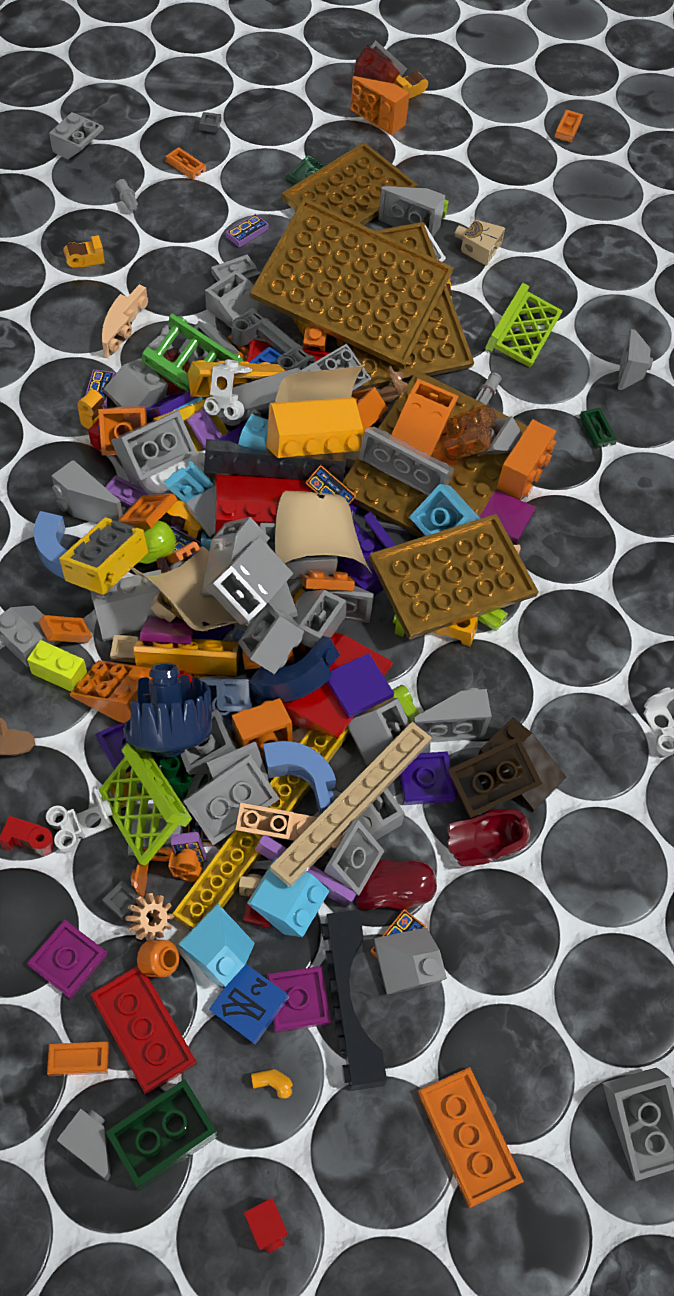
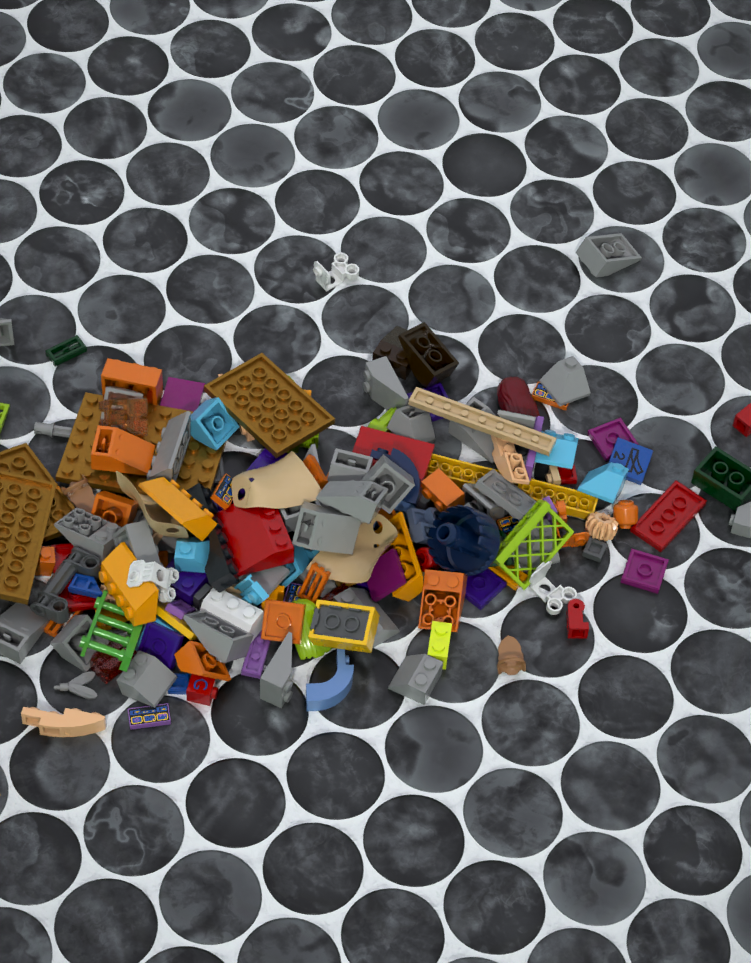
camera: 105 degrees left, 5 degrees down
orange plate [39,615,92,643] -> none
orange tile [47,1042,109,1076] -> none
light orange leg [78,389,105,429] -> none
tan plate [110,635,139,663] -> none
tan plate [151,591,176,622] -> none
light orange arm [251,1069,293,1099] -> none
medium blue arch [263,741,336,816] -> none
black arch [321,910,387,1091] -> none
dark purple tile [327,654,394,718] -> none
dark purple tile [364,512,396,549] -> none
orange tile [417,1067,524,1208] -> none
dark red hair [447,809,531,866] -> none

